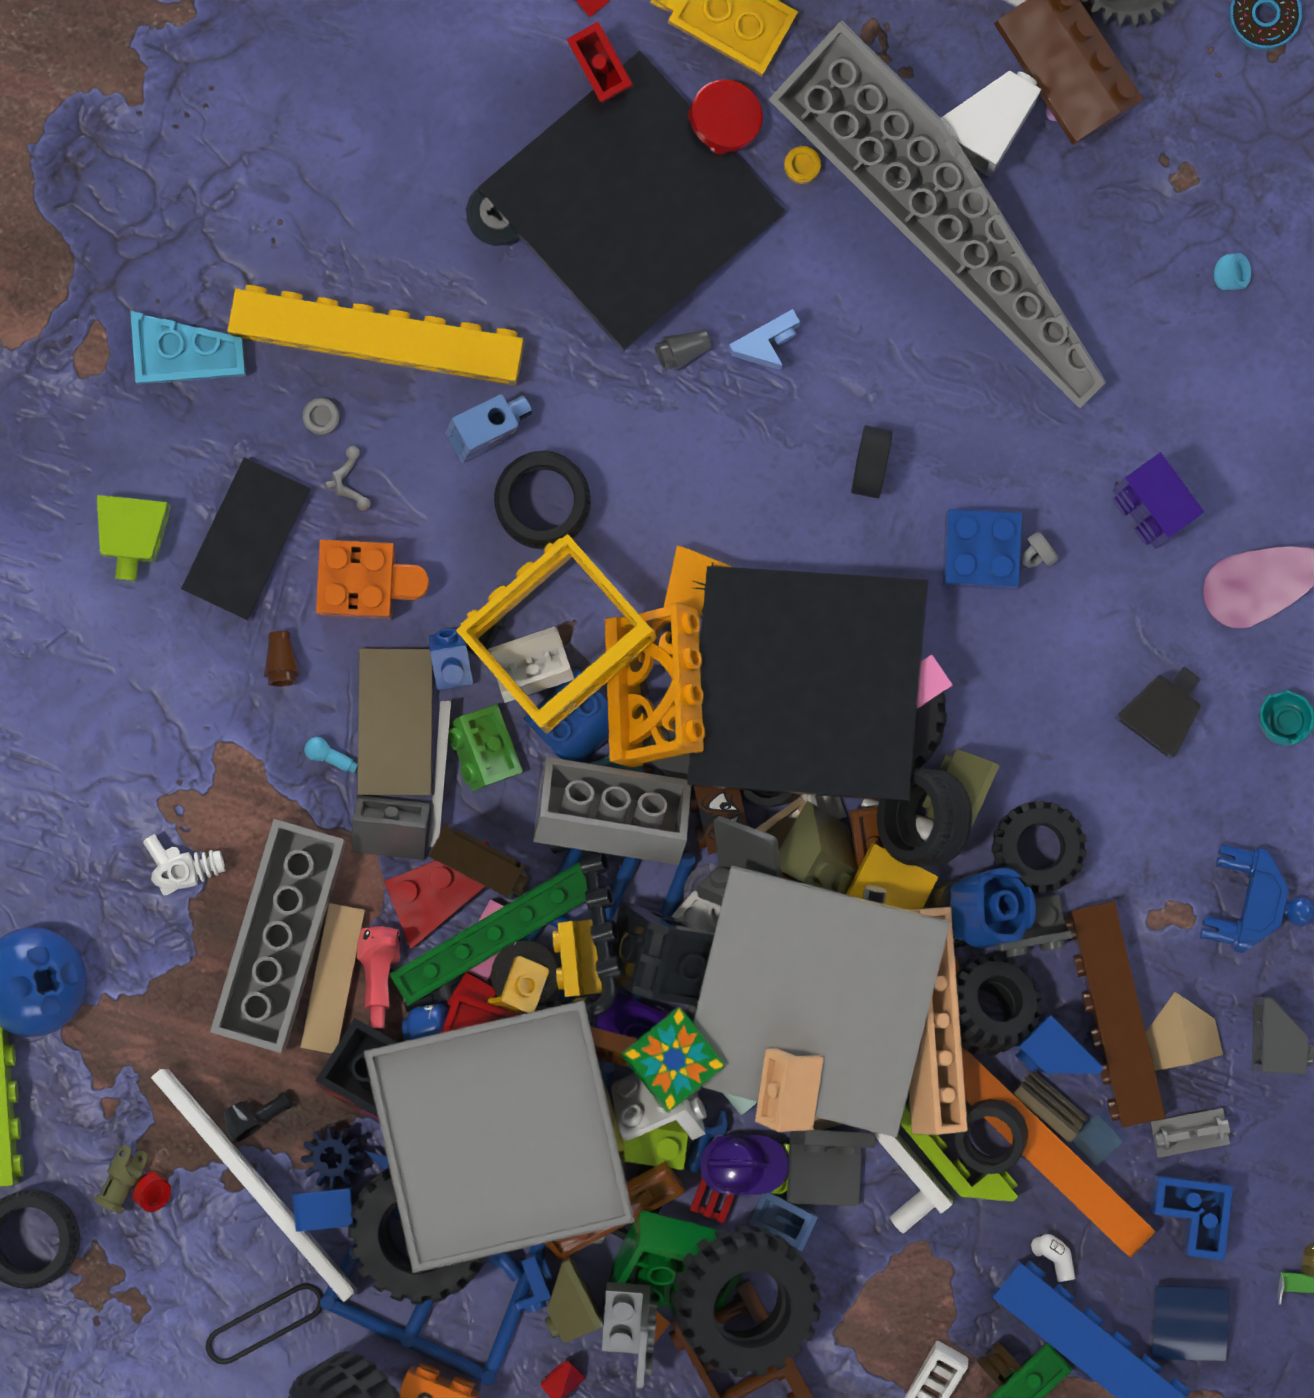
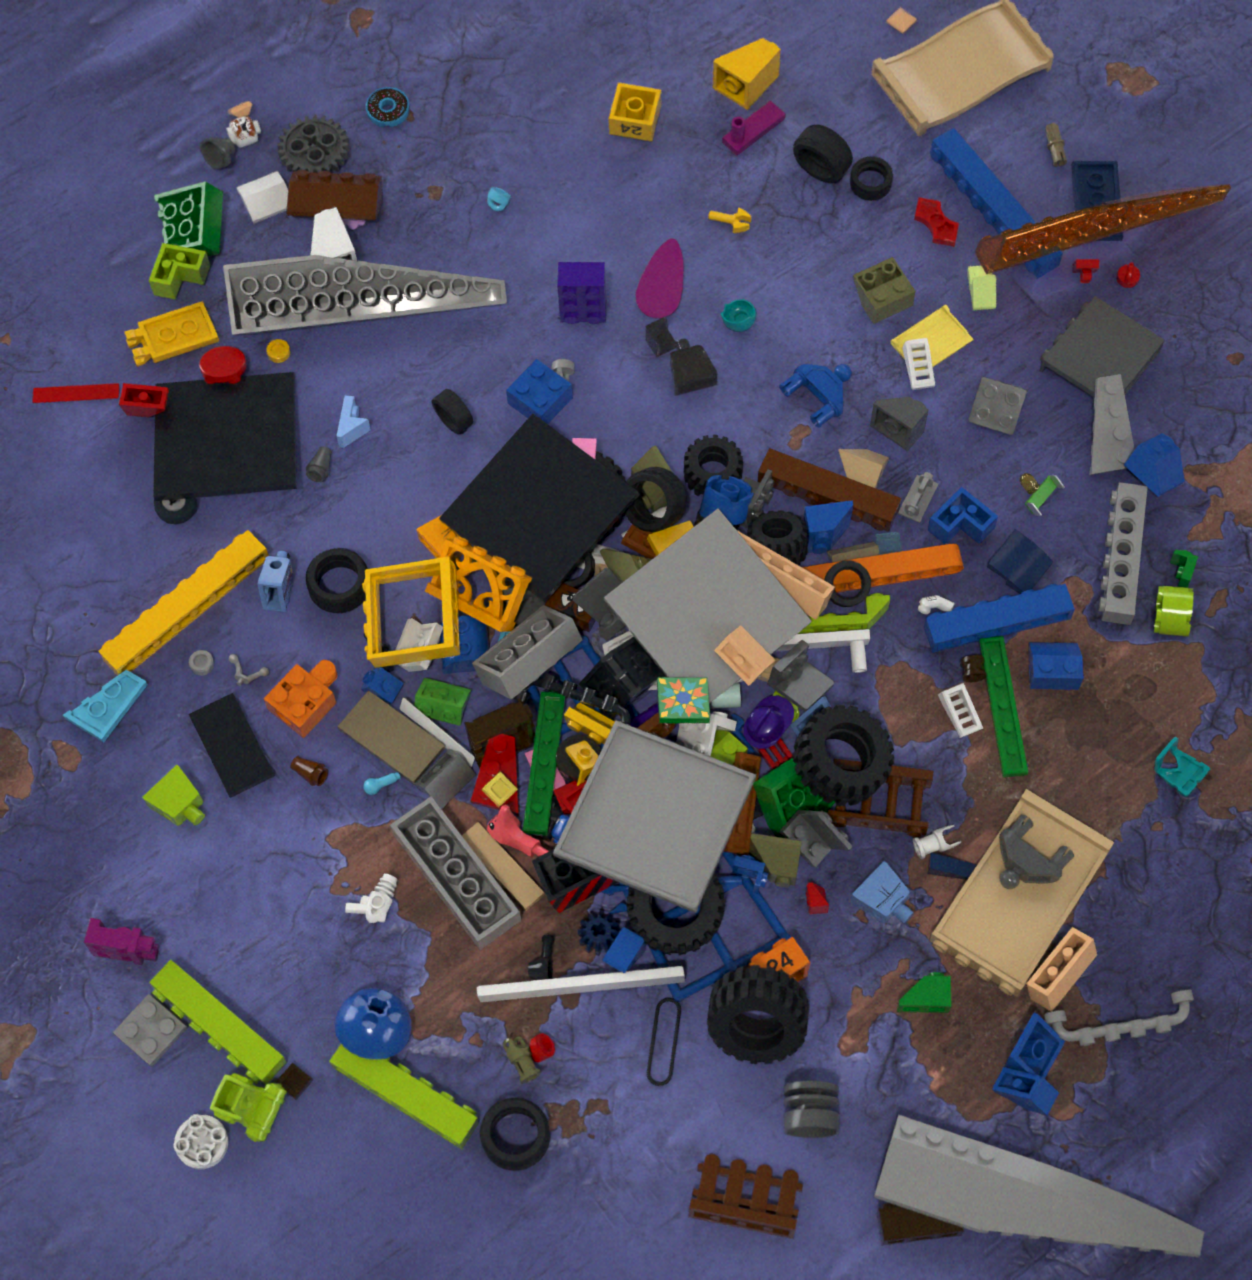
camera: 55 degrees left, 20 degrees down
none -> light yellow tile [482,772,518,807]
none -> clear smoke panel [645,317,677,357]

